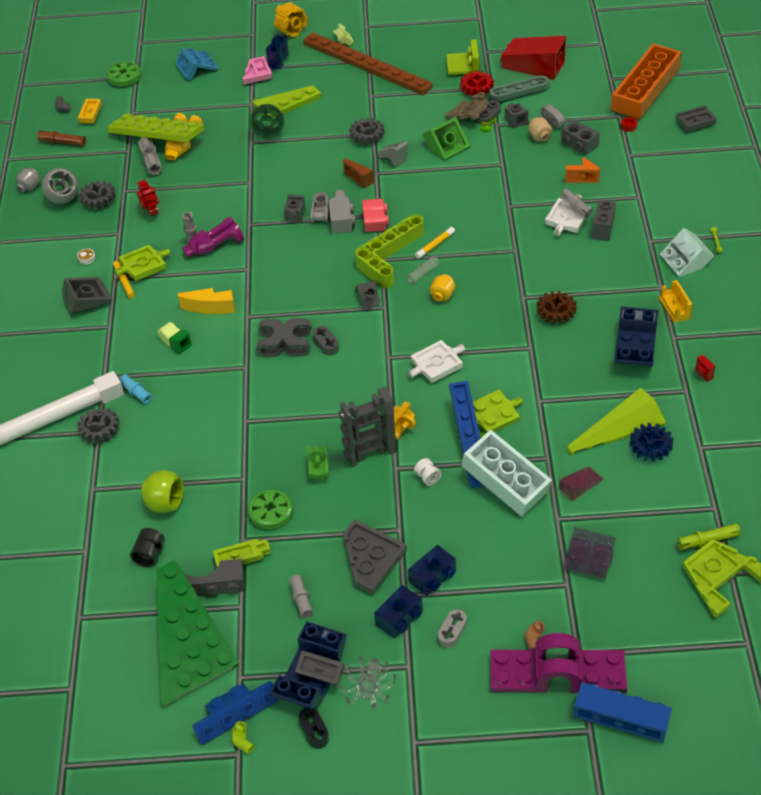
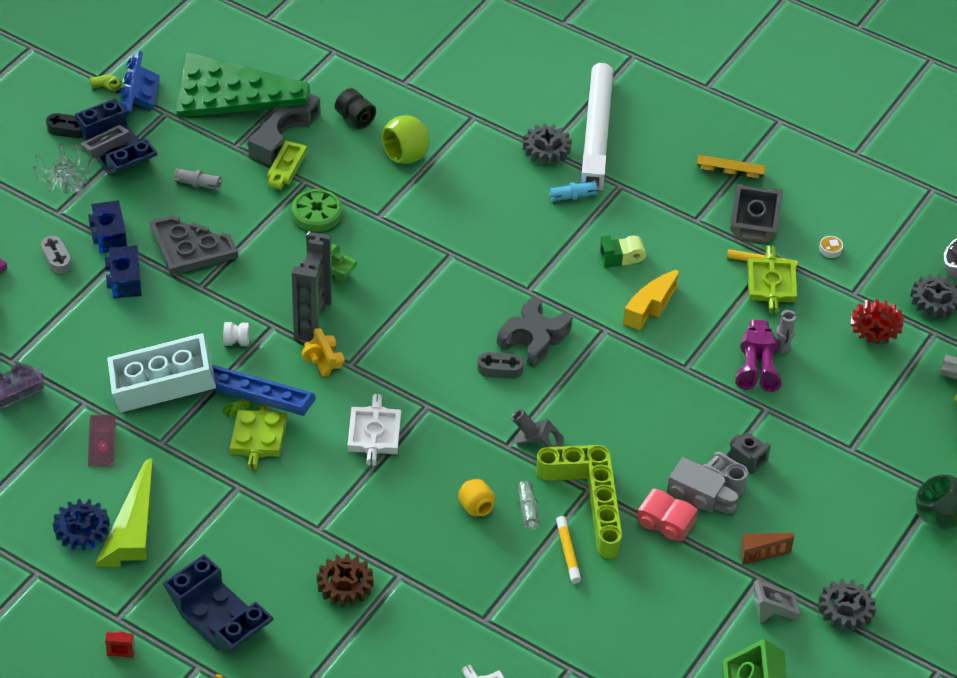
camera: 120 degrees right, 0 degrees up
none -> yellow plate [697,155,766,178]

